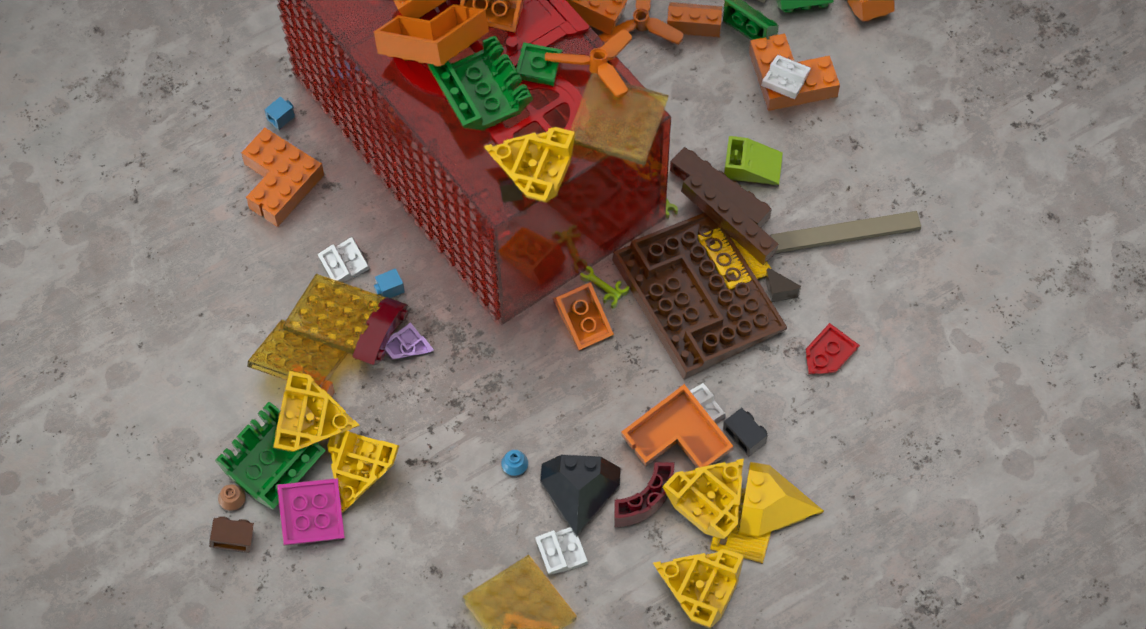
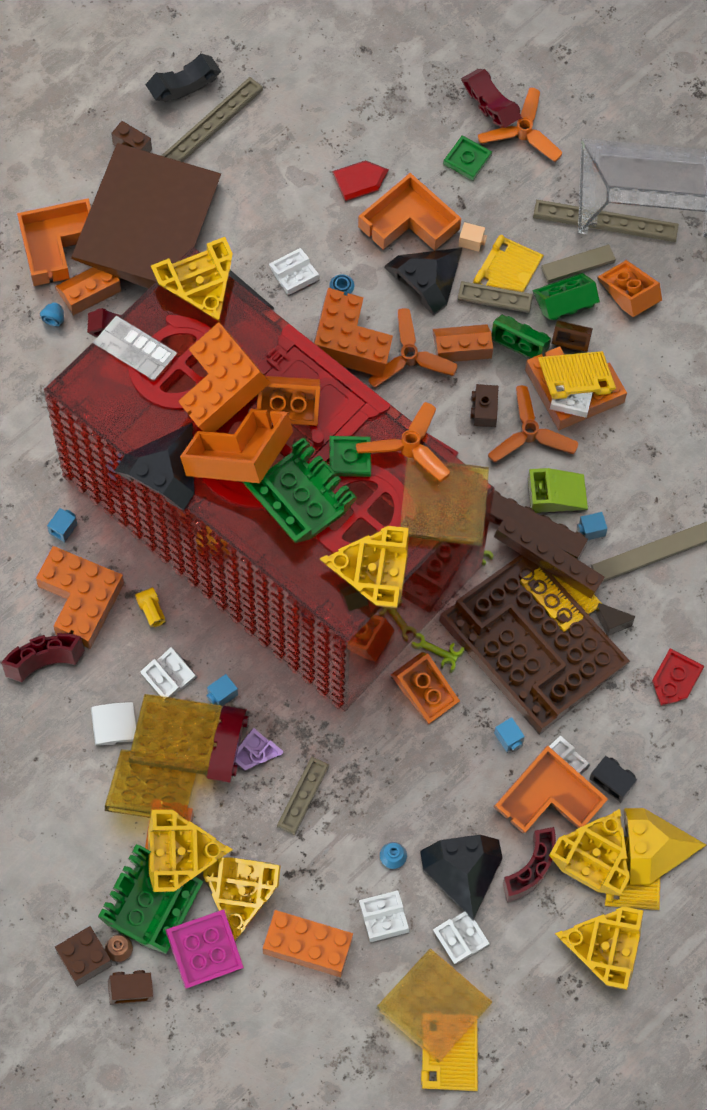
camera: 15 degrees left, 5 degrees up
none -> dark red brick [1,633,85,682]
none -> reddish brown brick [55,926,113,987]
none -> white slope [91,702,138,745]
none -> black wedge [115,423,195,511]
none -> yellow piece [135,587,166,628]
none -> orange brick [263,910,353,978]
none -> dark tan tile [277,756,329,835]
none -> white slope [359,890,409,942]
none -> reddish brown brick [470,384,499,427]
none -> orange piece [488,385,578,462]
none -> dark azure brick [494,717,525,752]
none -> yellow window [538,351,616,399]
none -> reddish brown brick [551,320,593,352]
none -> dark azure brick [577,512,608,540]

